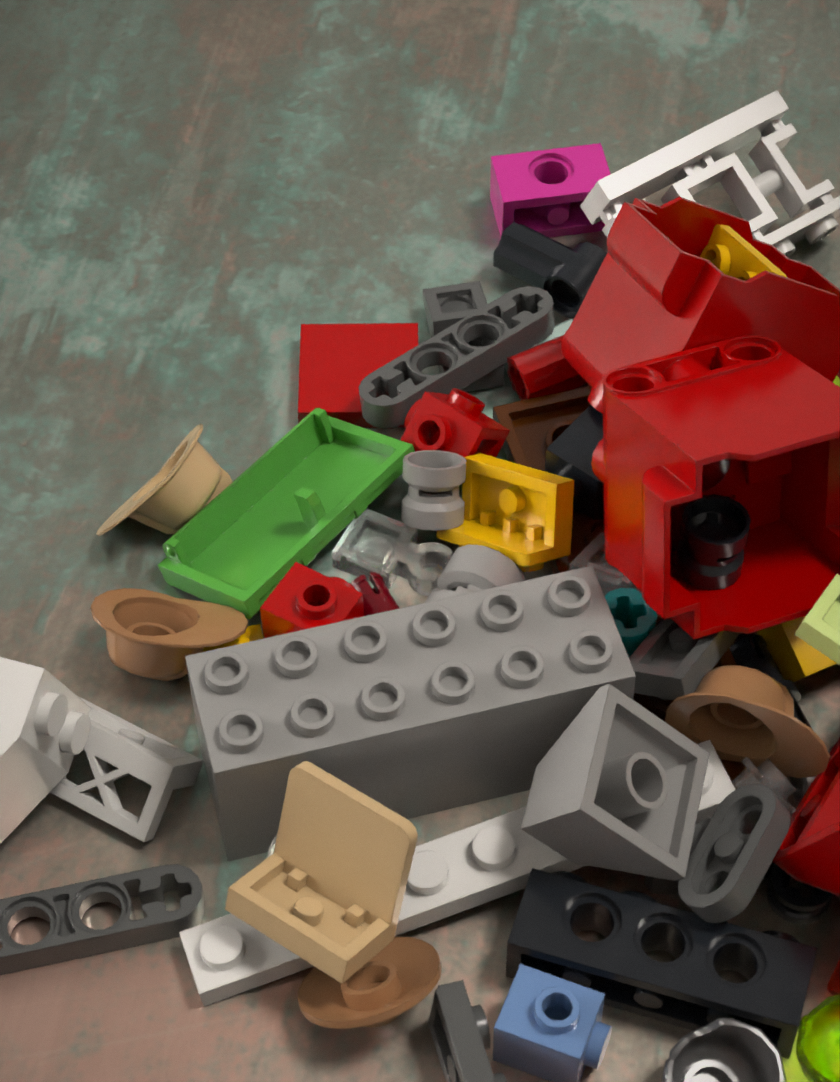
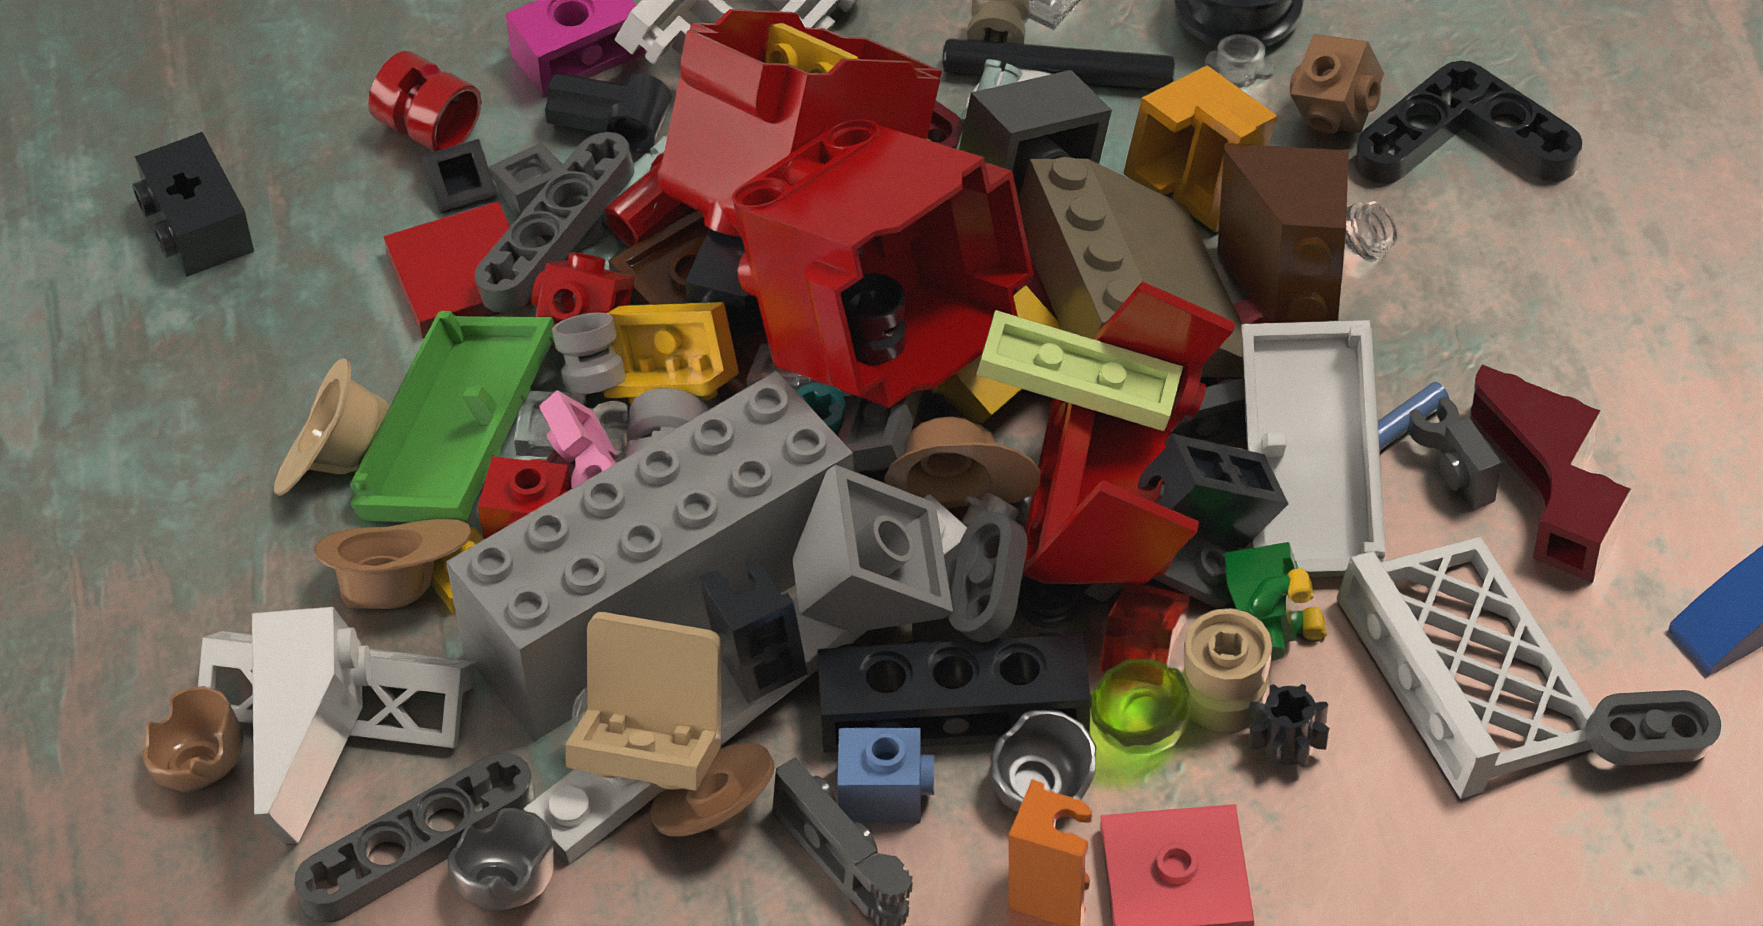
camera: 20 degrees left, 0 degrees up
none -> black brick [132,132,254,277]
none -> red wheel [368,51,482,152]
none -> black slope [420,139,497,213]
none -> flat silver hair [448,808,553,911]
none -> bright pink plate [539,390,619,489]
none -> black hinge [699,560,808,704]

